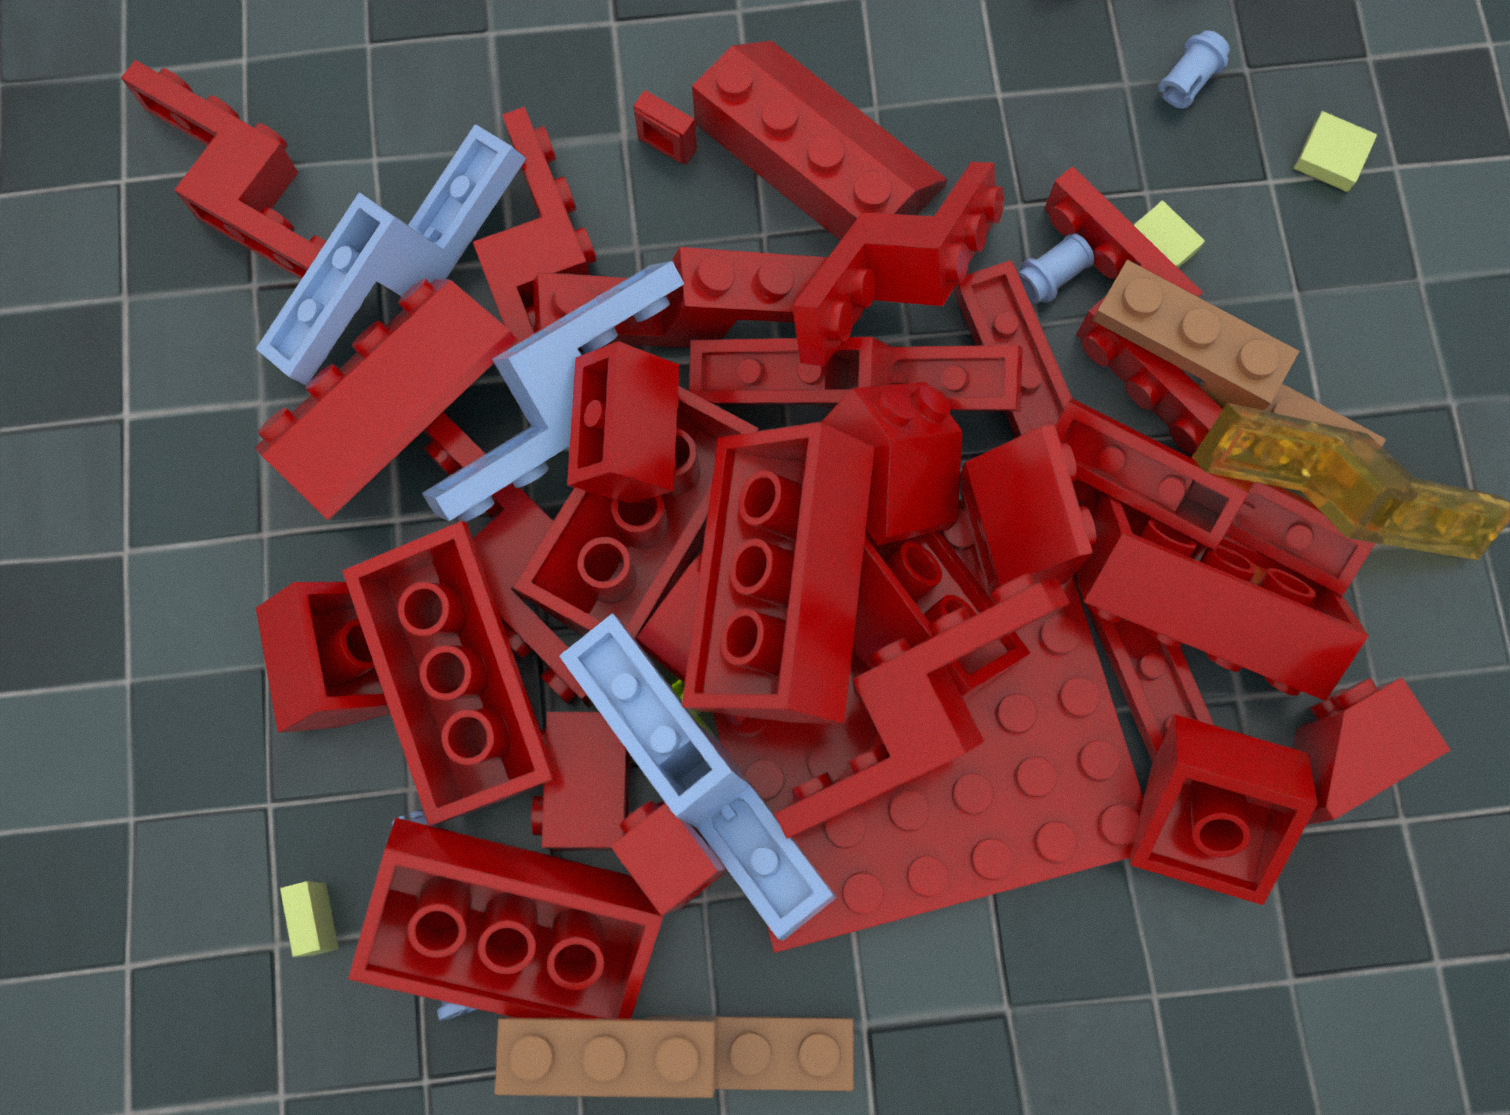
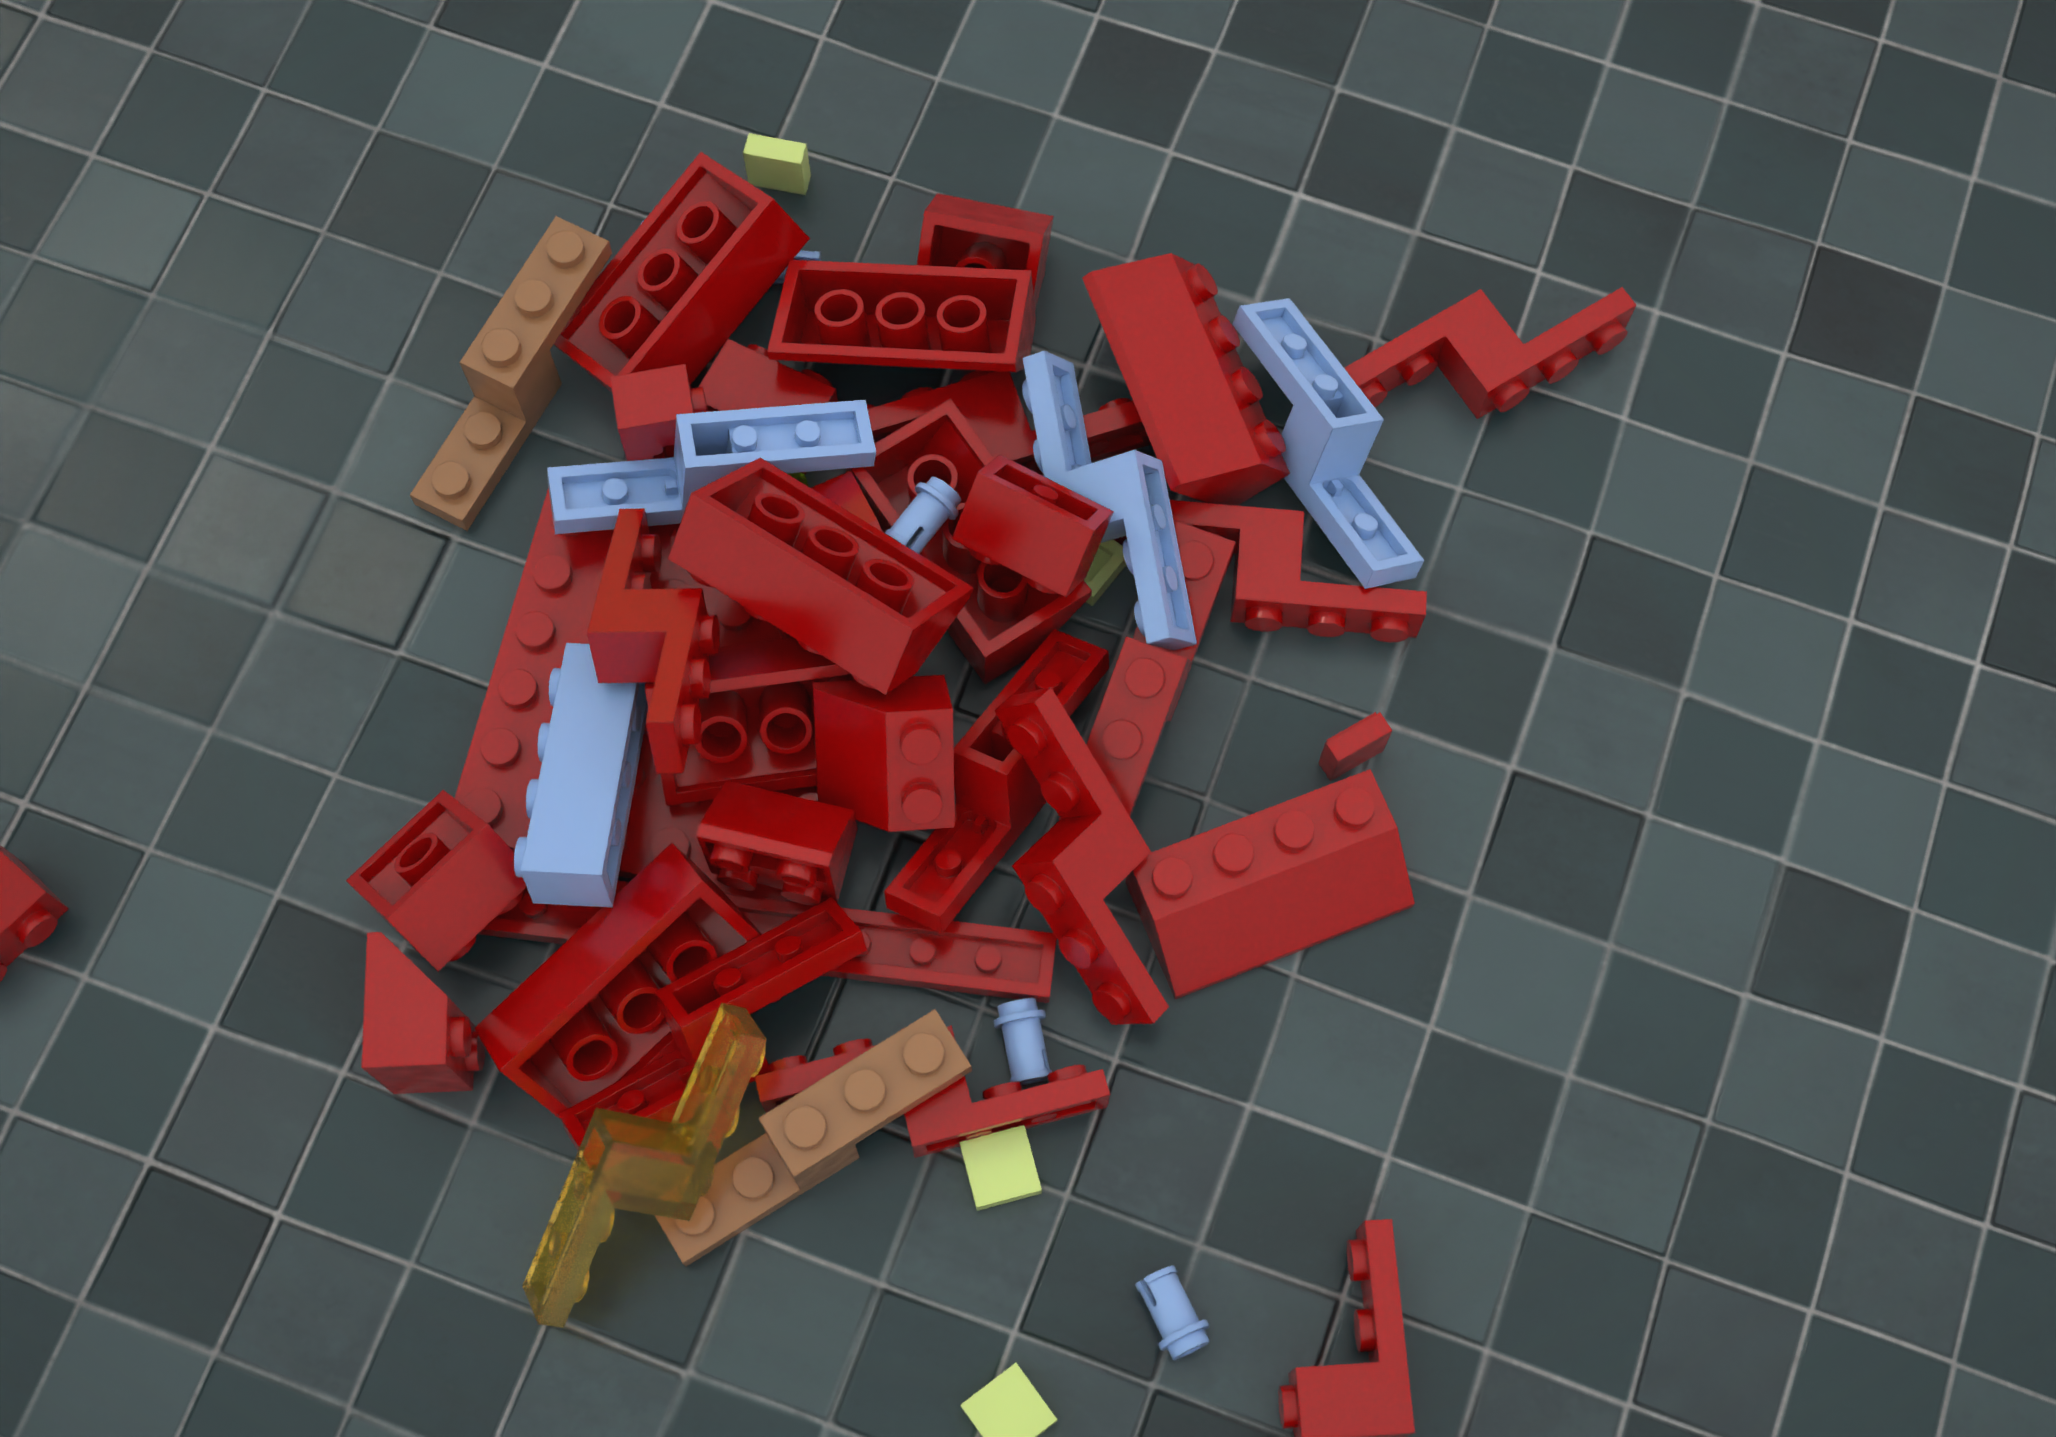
camera: 115 degrees right, 5 degrees down
none -> light blue brick [514,643,648,908]
none -> light blue pin [885,476,962,554]

